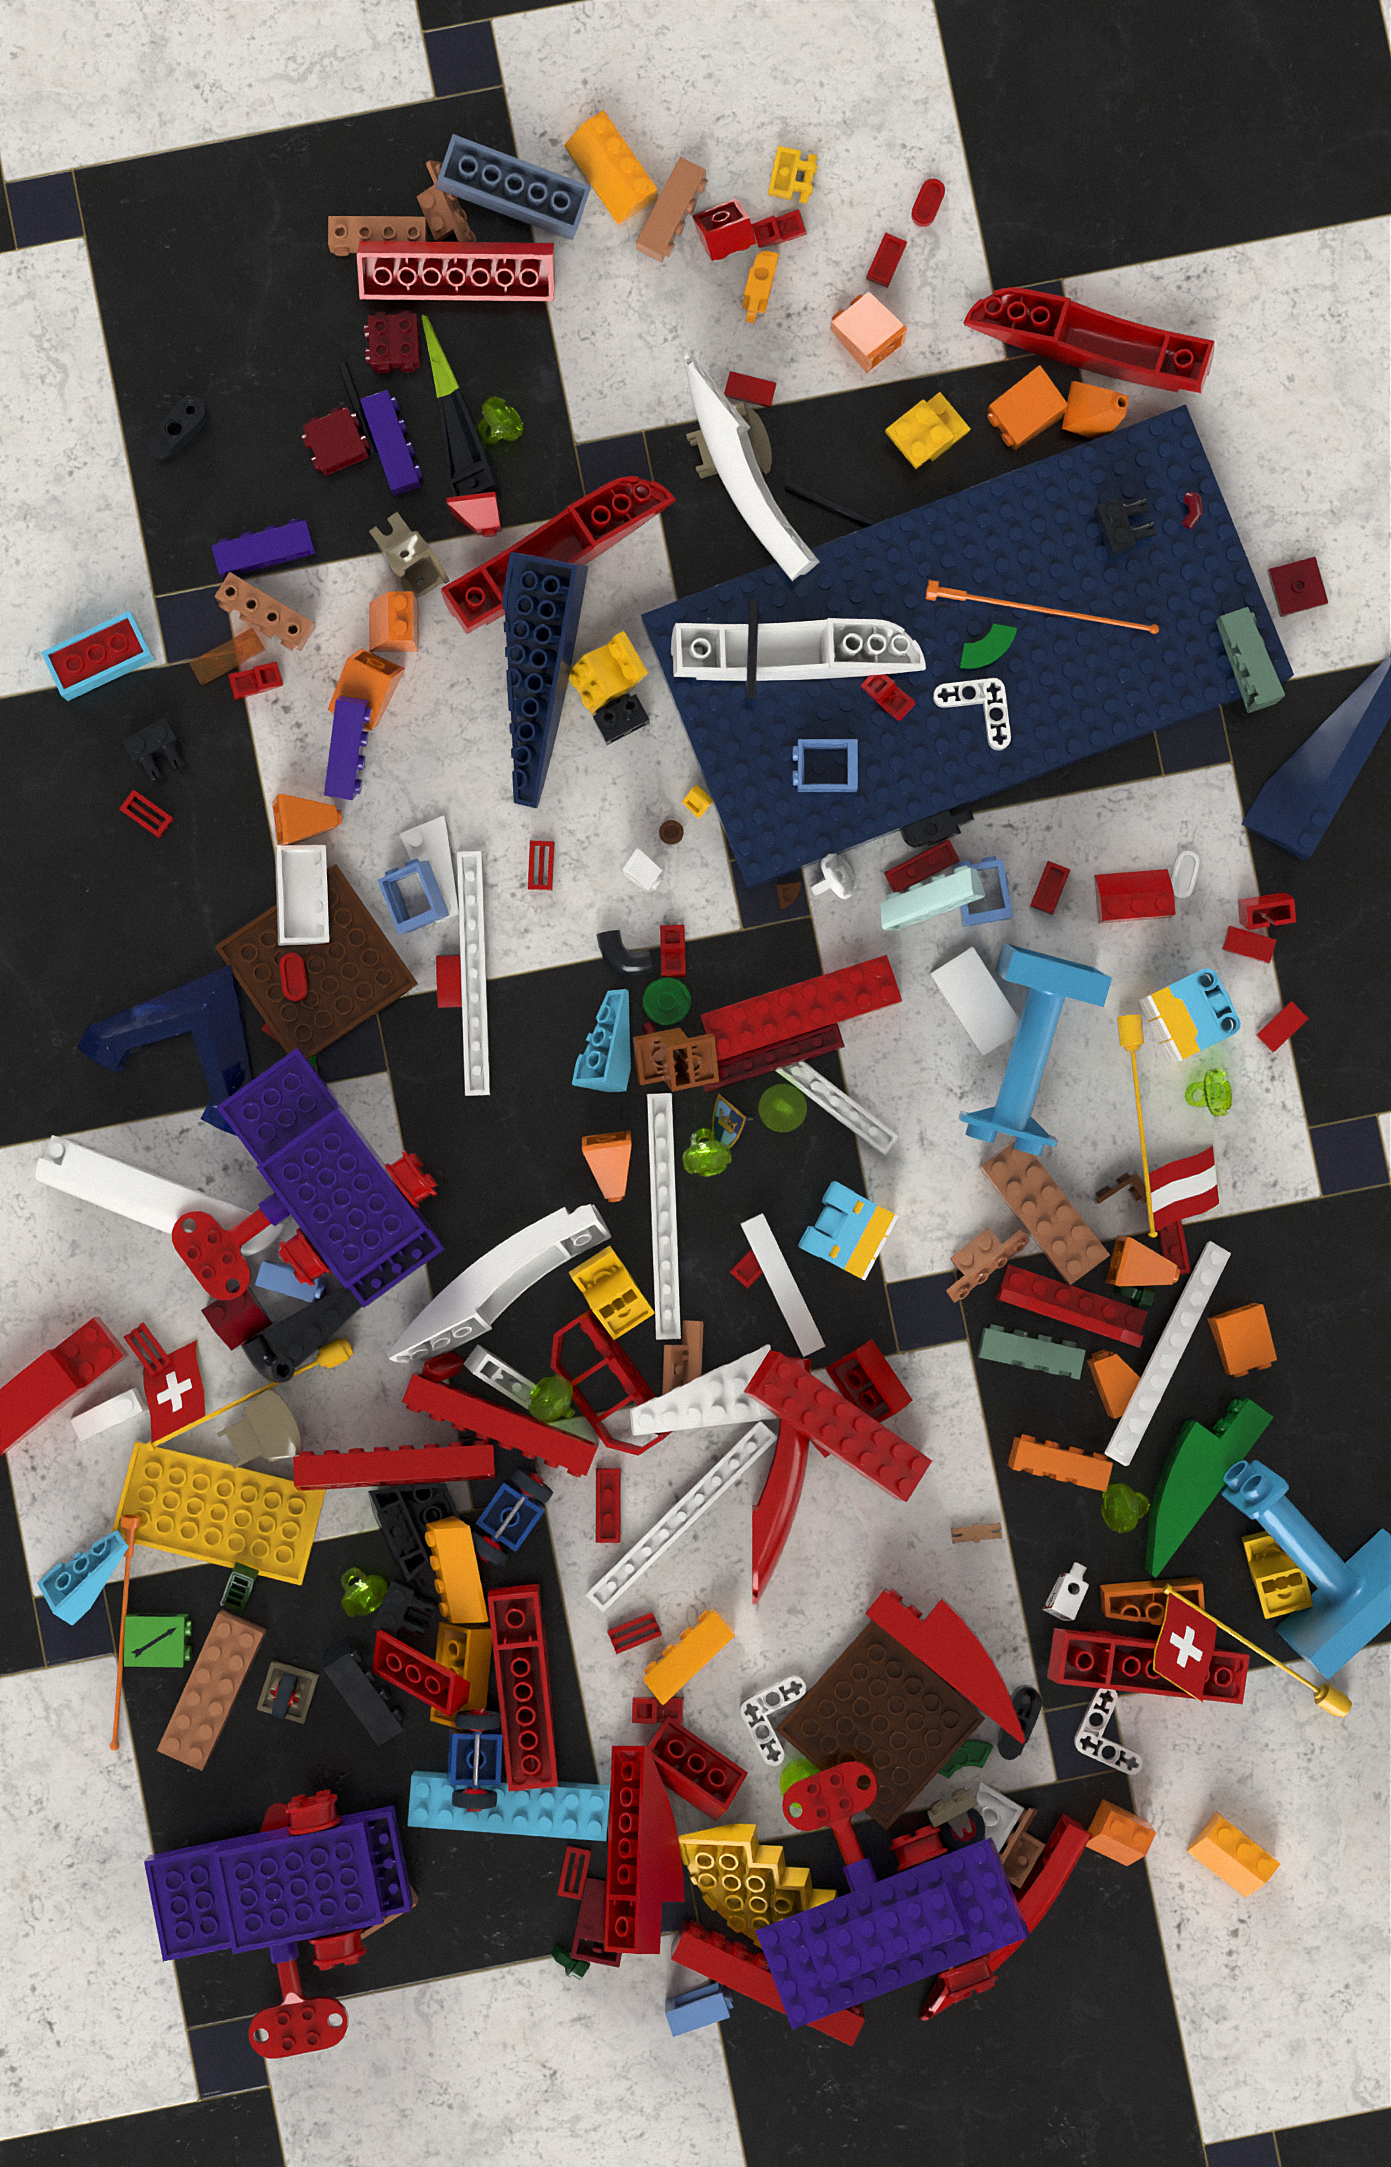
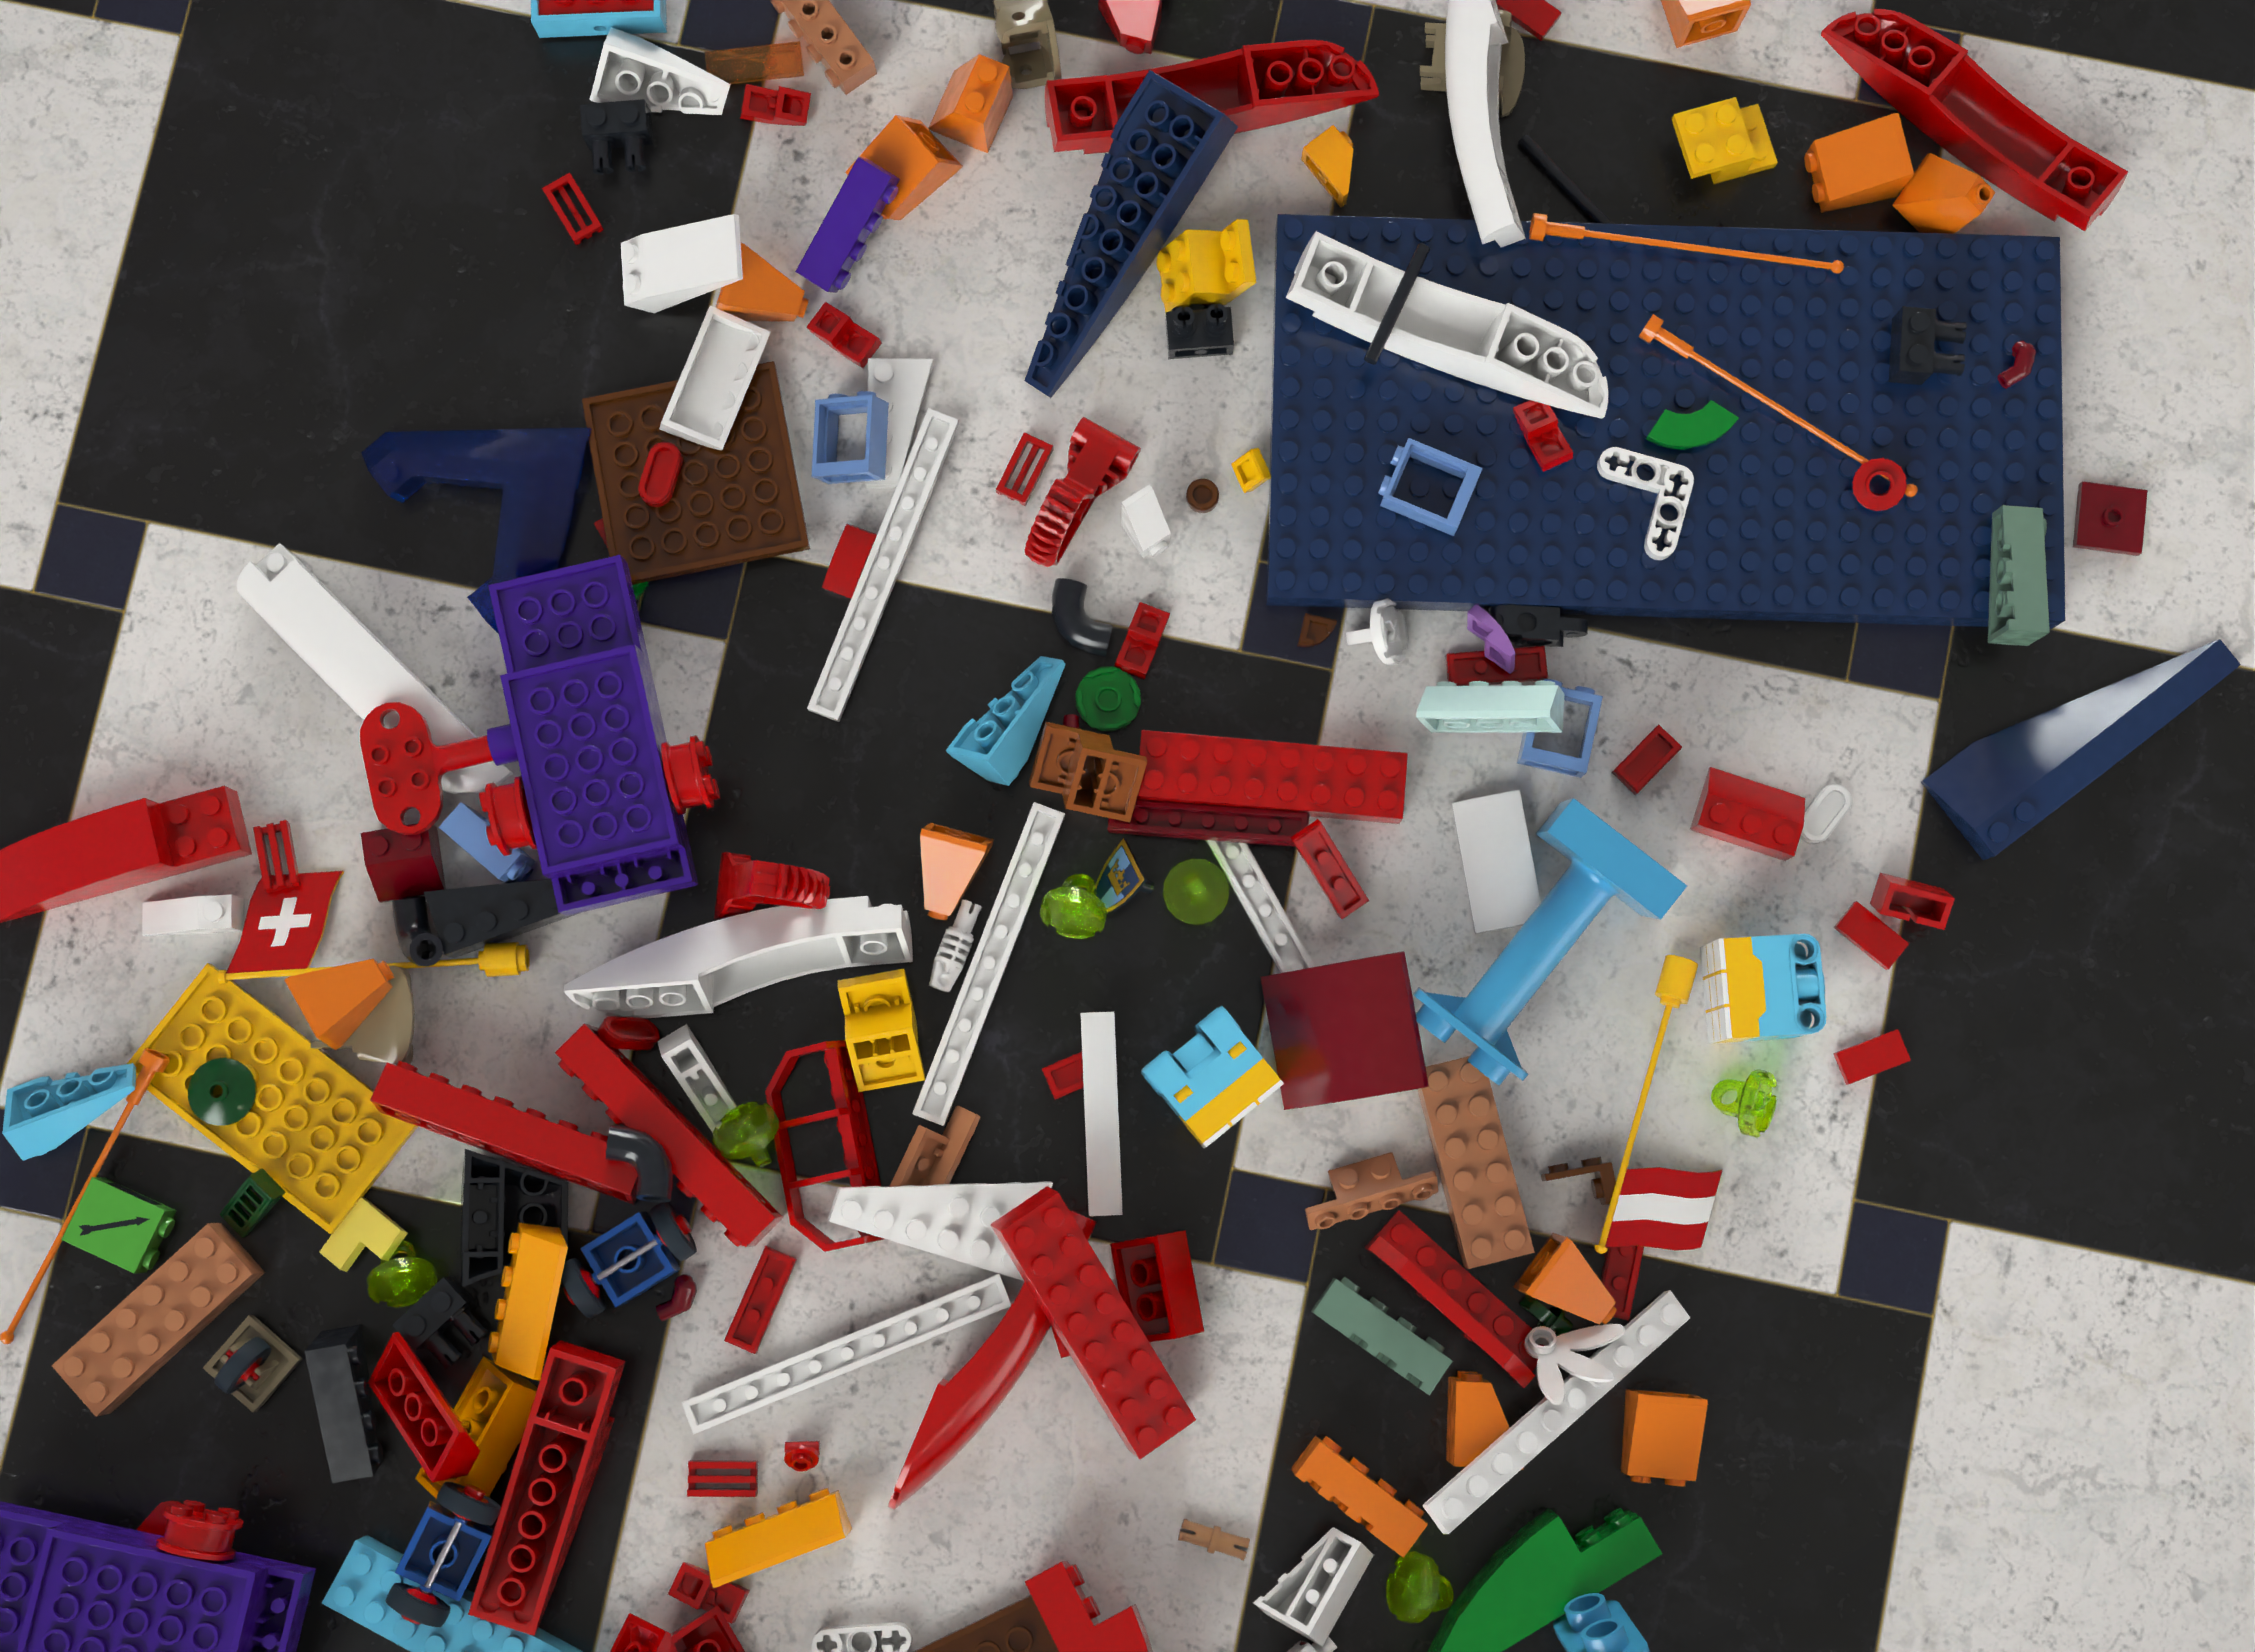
camera: 25 degrees right, 5 degrees down
none -> dark green dish [188,1058,257,1126]
none -> orange slope [285,959,395,1050]
none -> light yellow tile [320,1197,408,1272]
none -> white wedge [590,27,731,115]
none -> black cylinder [606,1125,673,1203]
none -> white slope [621,214,743,313]
none -> dark red arm [656,1274,697,1322]
none -> red arm [714,852,830,920]
none -> red plate [784,1441,820,1472]
none -> red slope [806,302,882,368]
none -> white hinge [929,899,982,992]
none -> red arm [1024,417,1141,567]
none -> white wedge [1254,1527,1374,1647]
none -> dark red slope [1260,951,1429,1110]
none -> red tile [1290,819,1369,919]
none -> light orange slope [1301,125,1354,208]
none -> medium lavender slope [1467,605,1515,674]
none -> white plant [1524,1324,1625,1405]
none -> orange piece [1529,213,1844,274]
none -> red piece [1852,458,1907,511]

